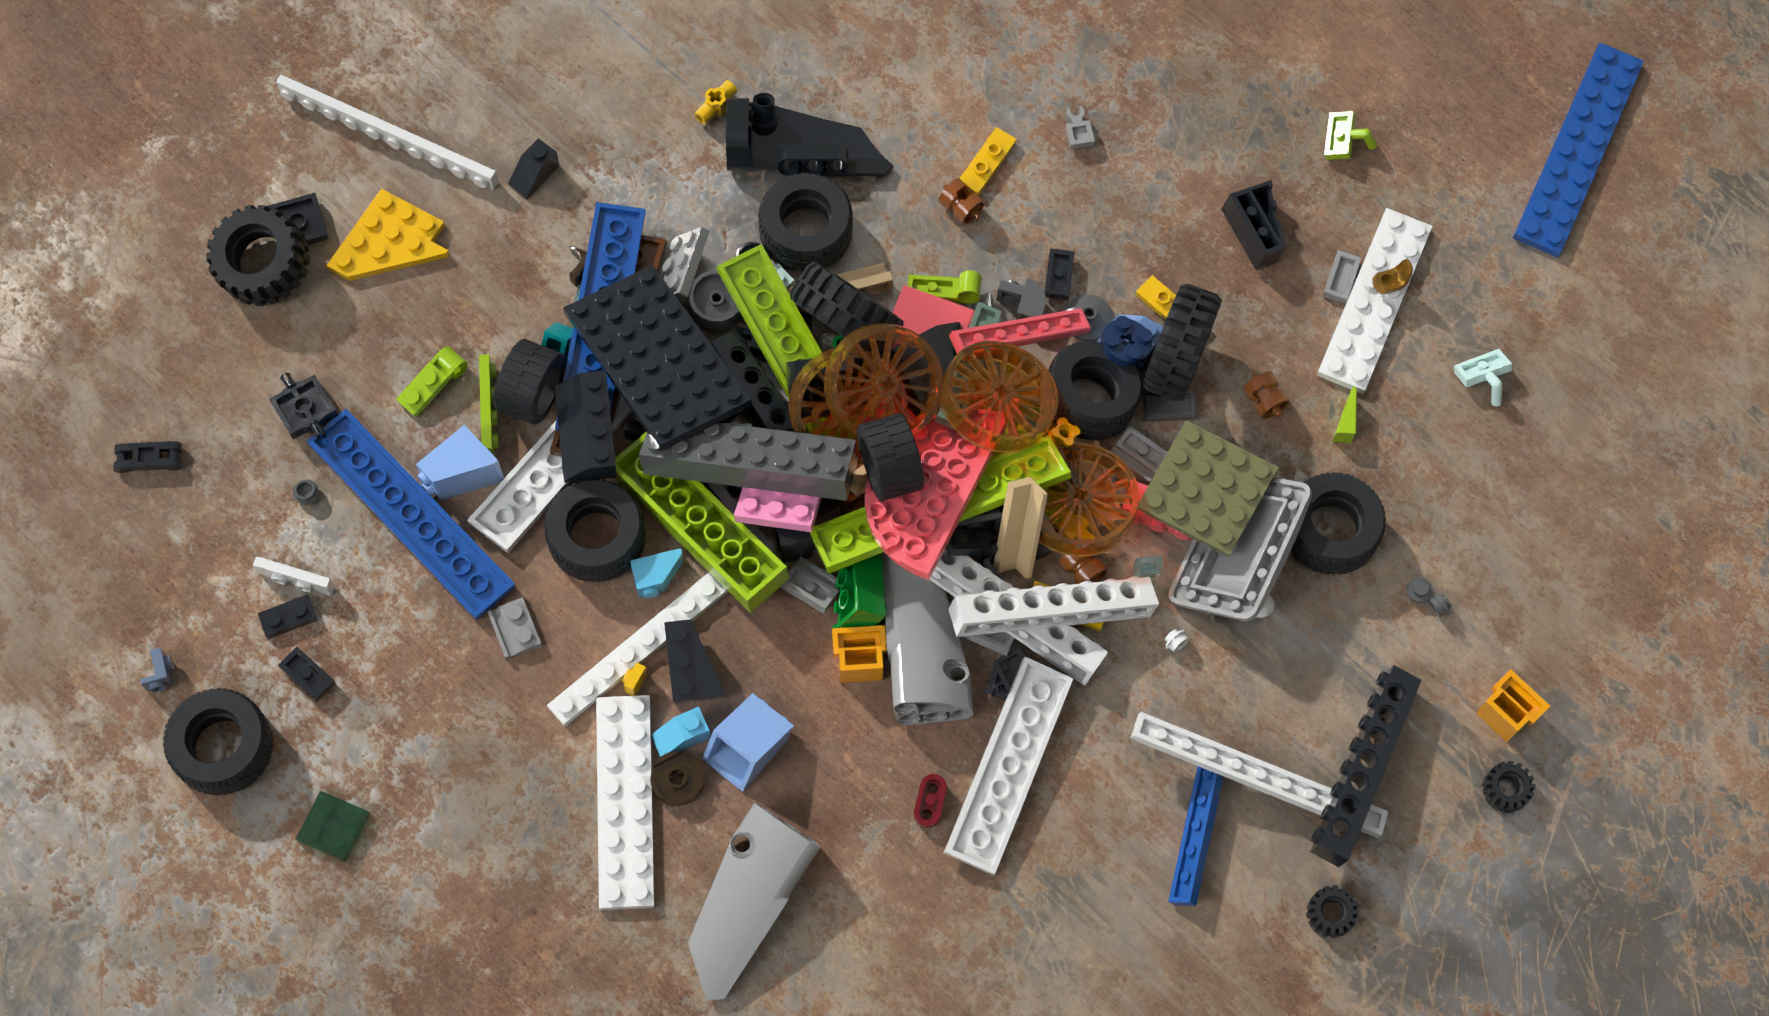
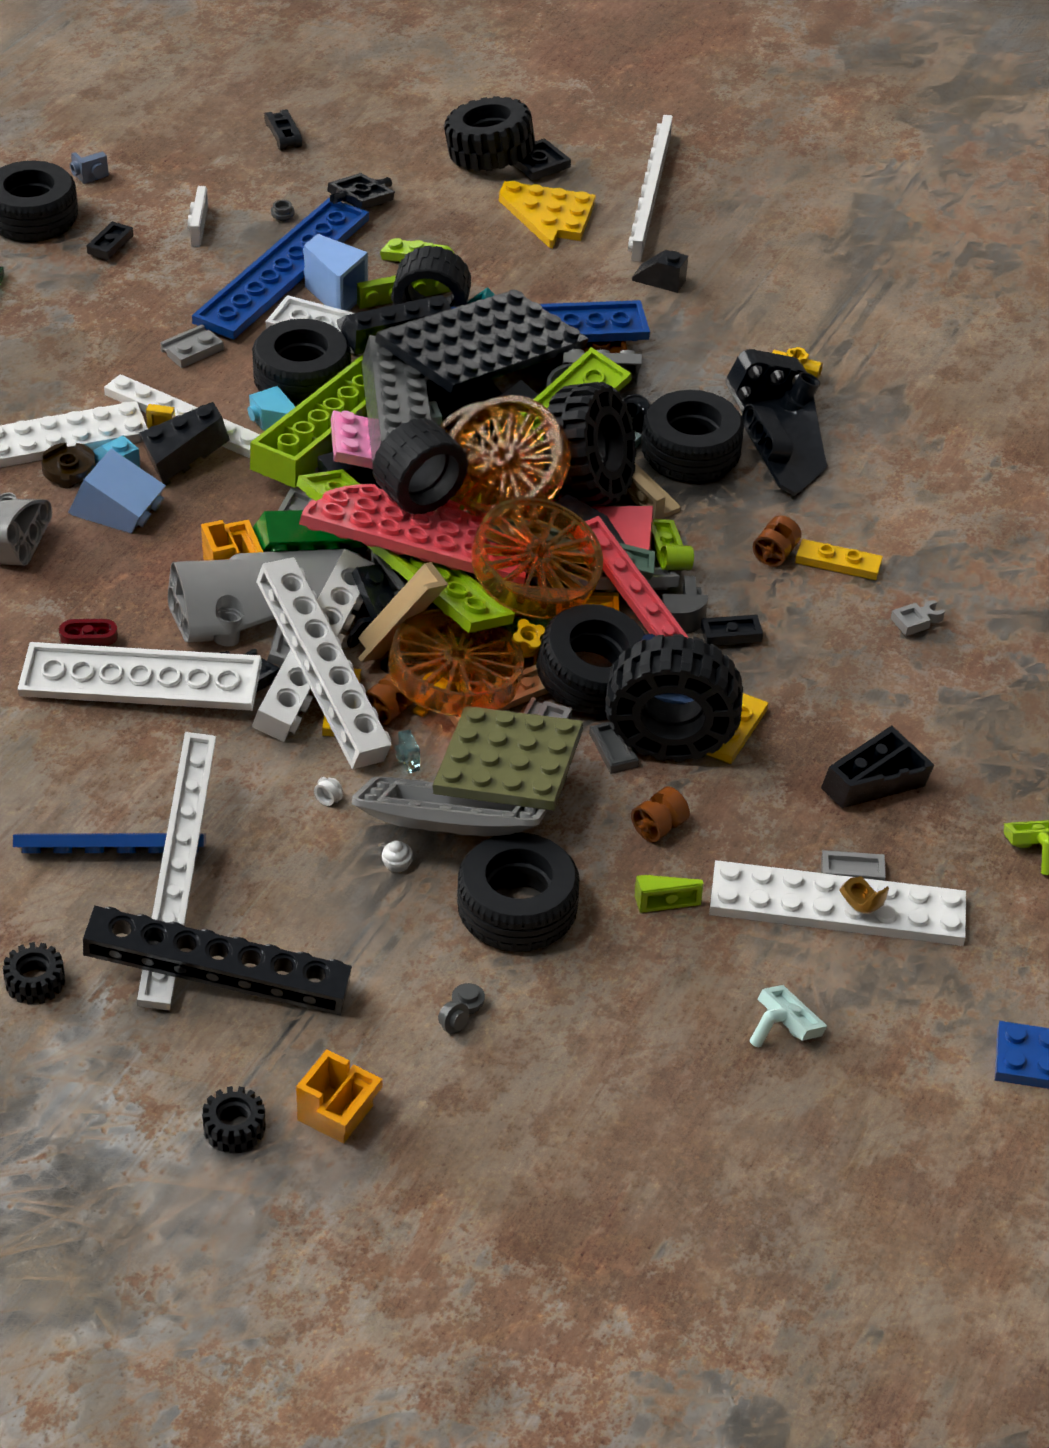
camera: 75 degrees right, 25 degrees down
black plate [257,594,318,639] -> none

